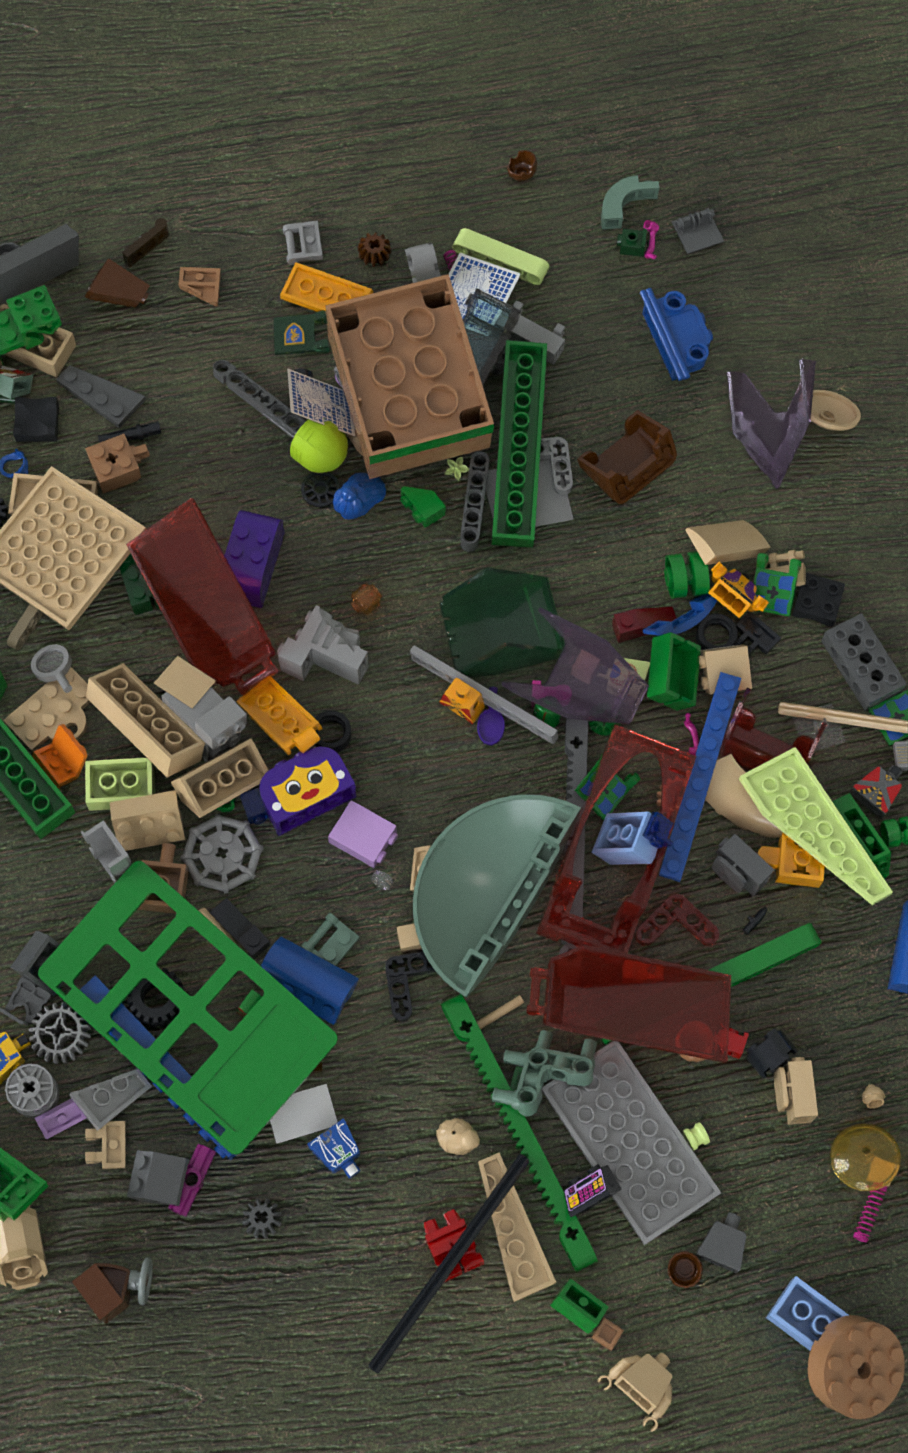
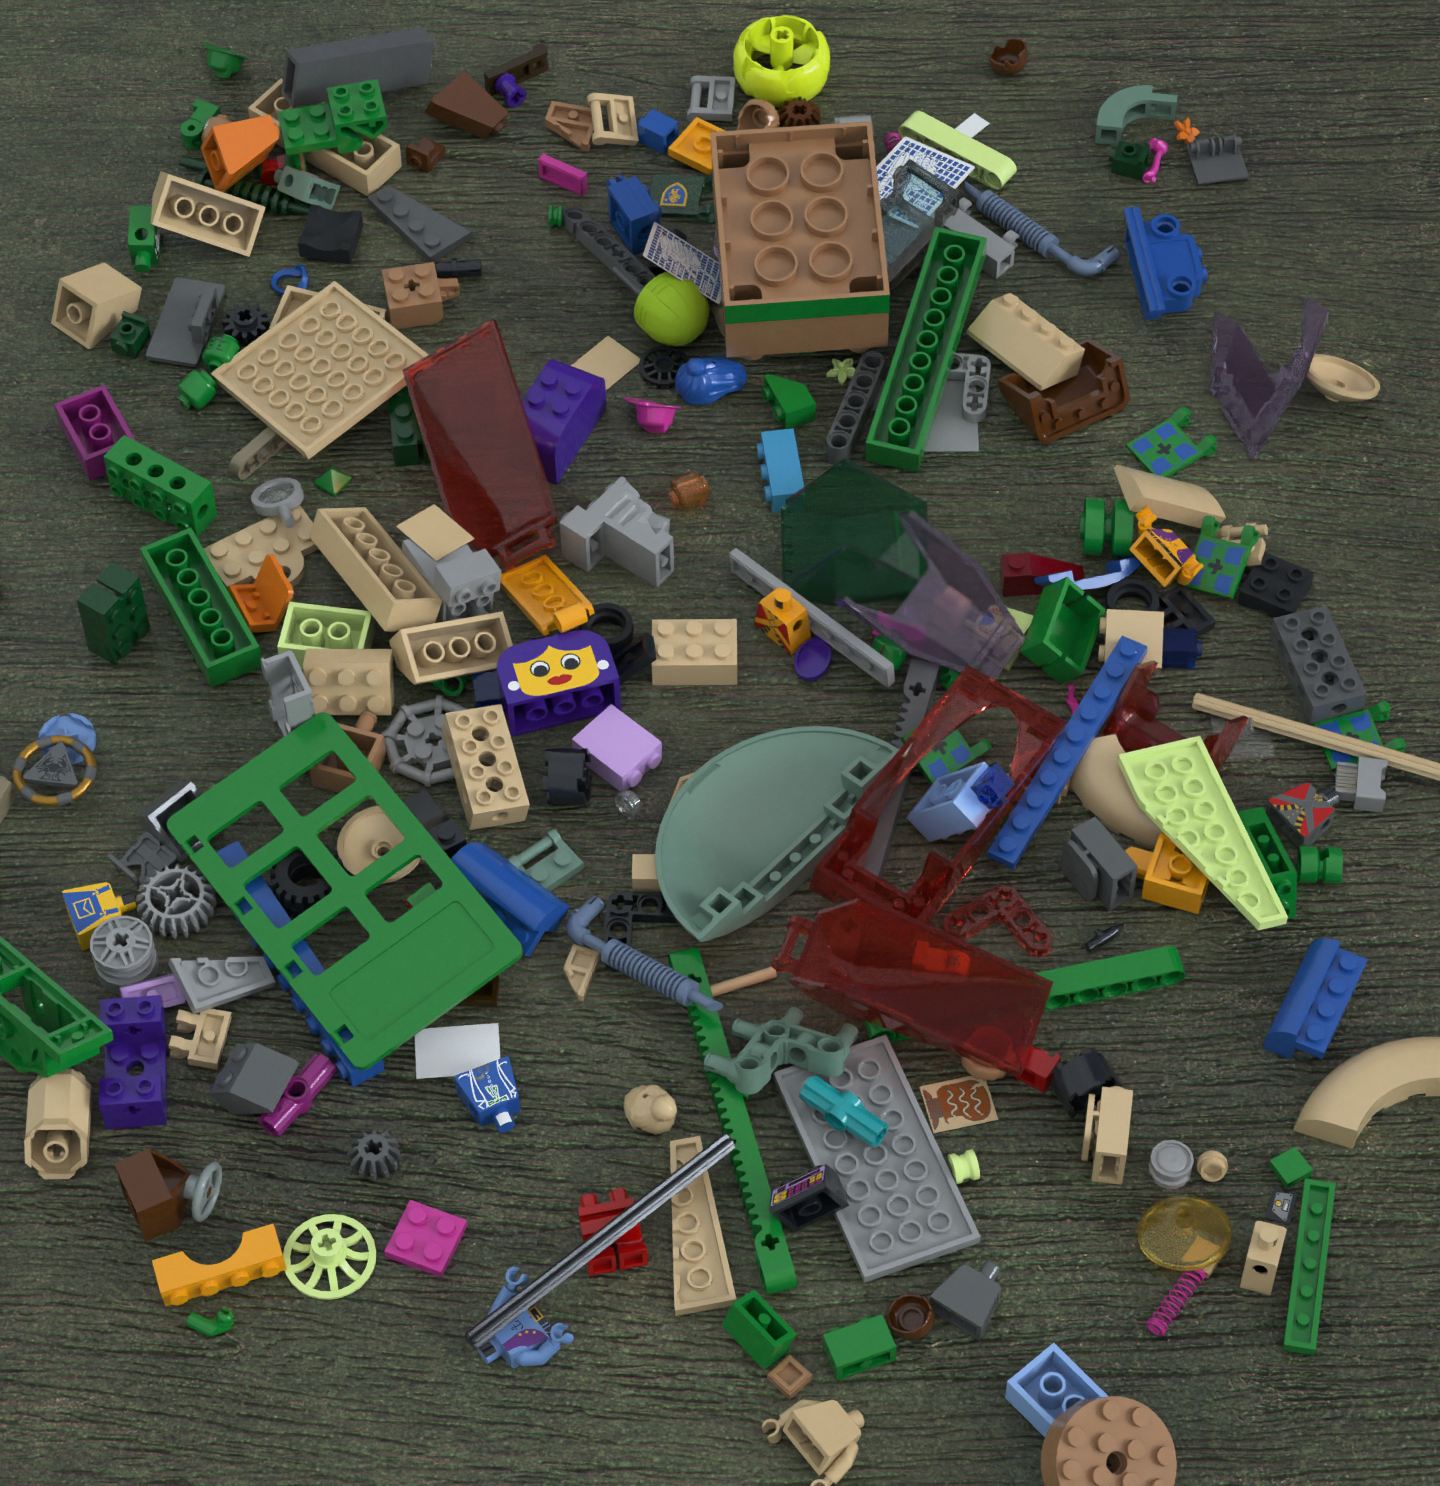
camera: 15 degrees right, 15 degrees down
none -> dark purple plate [99,995,167,1129]
none -> light orange arch [152,1223,287,1306]
none -> green arm [186,1308,234,1337]
none -> yellowish green wheel [283,1214,377,1300]
none -> green slope [313,465,352,497]
none -> tan dish [337,806,421,884]
none -> dark pink plate [384,1200,468,1278]
none -> reddish brown bracket [405,137,446,173]
none -> tan brick [442,704,530,830]
none -> medium blue torso [477,1267,574,1368]
none -> dark purple bush [494,73,527,107]
none -> dark pink tile [538,154,588,196]
none -> black brick [542,748,592,806]
none -> green bush [548,204,563,228]
none -> tan tile [563,944,601,1002]
none -> sand blue piece [566,896,723,1011]
none -> tan sticker [571,336,640,390]
none -> tan plate [587,93,639,146]
none -> blue brick [606,174,662,256]
none -> black plate [612,633,656,685]
none -> dark pink piece [623,397,681,433]
none -> blue brick [637,109,678,155]
none -> tan brick [652,619,737,685]
none -> neon yellow wheel [733,15,830,107]
none -> medium nougat hair [737,98,780,130]
none -> dark azure brick [756,428,805,513]
none -> teal piece [799,1075,889,1148]
none -> green brick [822,1314,896,1381]
none -> sticker [919,1076,998,1134]
none -> white sticker [955,113,990,138]
none -> sand blue piece [964,180,1120,276]
none -> tan slope [966,293,1085,391]
none -> green flag [1126,407,1217,478]
none -> light grey wheel [1148,1140,1194,1189]
none -> clear blue brick [1162,628,1202,668]
none -> orange plant [1174,117,1200,145]

